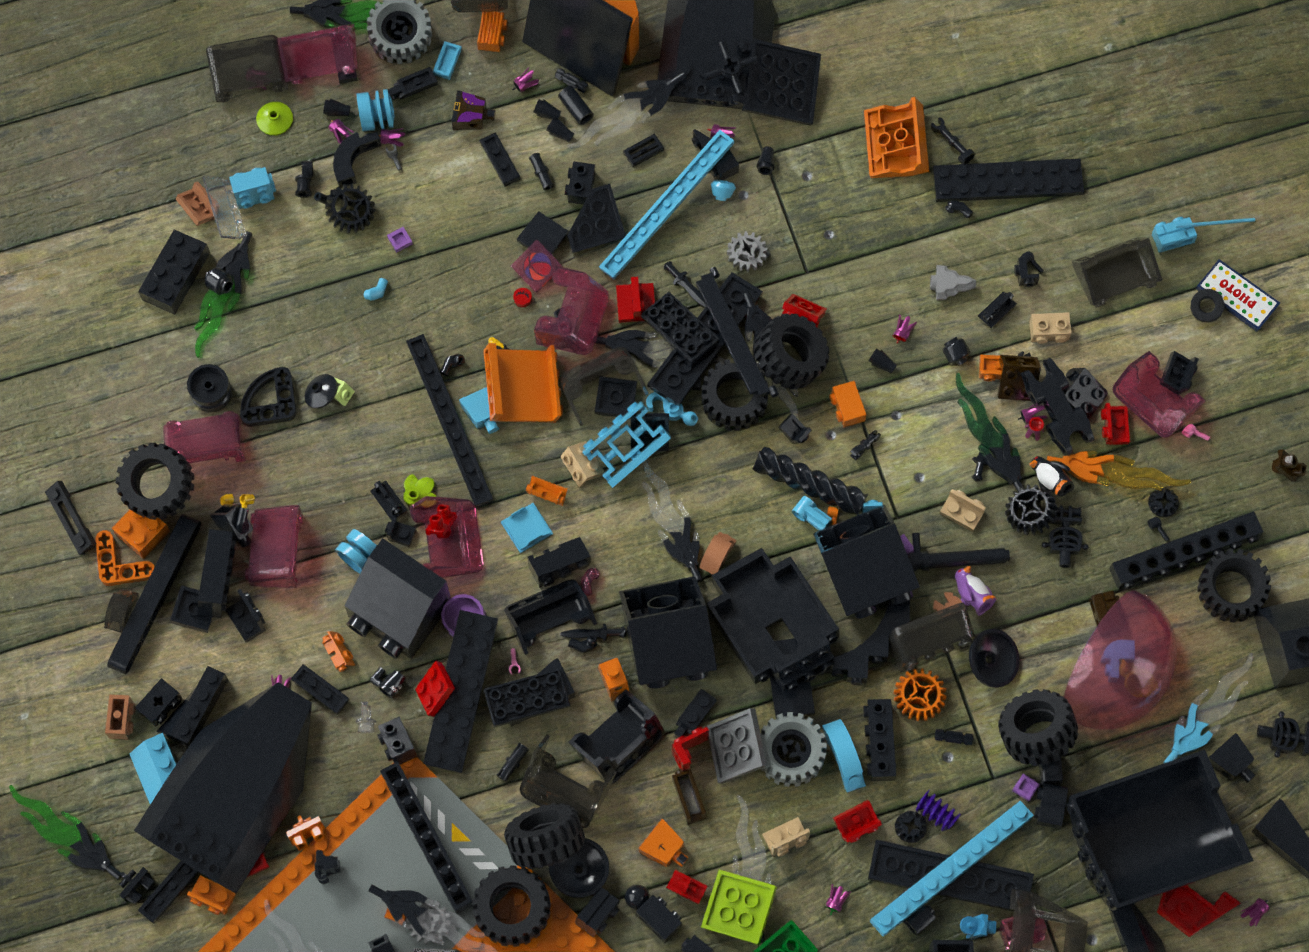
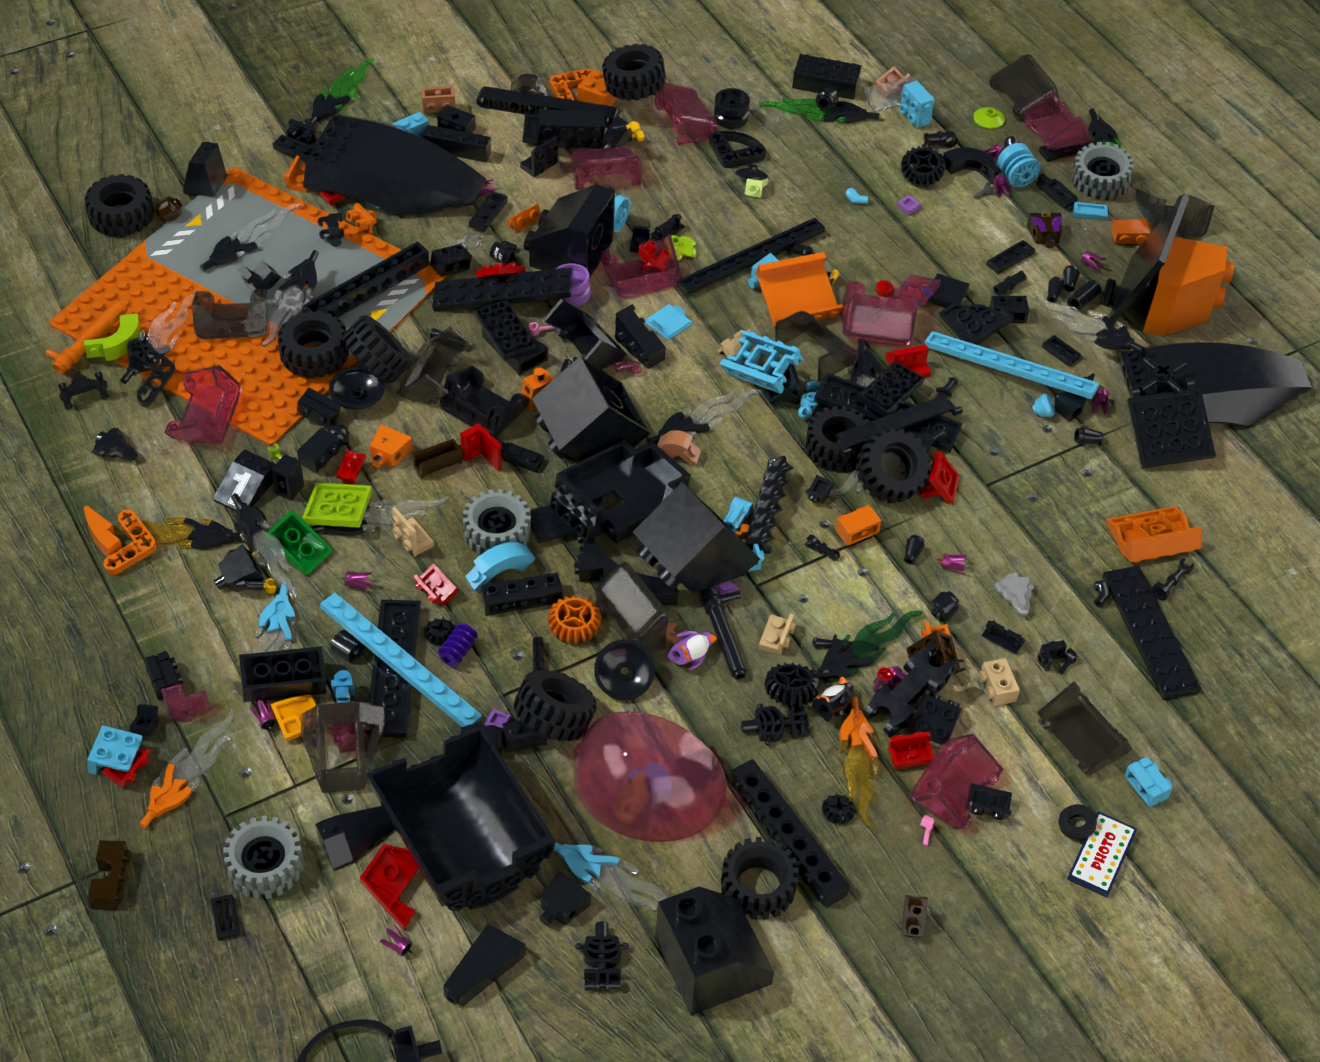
camera: 75 degrees right, 20 degrees down
black container [45,481,96,555] -> none
orange hinge [526,476,568,506] -> none
black plate [594,376,637,419] -> none
dark grey plate [706,708,767,784] -> none
light grey gear [727,231,767,272] -> none
black hand [1147,517,1170,541] -> none
medium azure piece [1175,218,1255,228] -> none

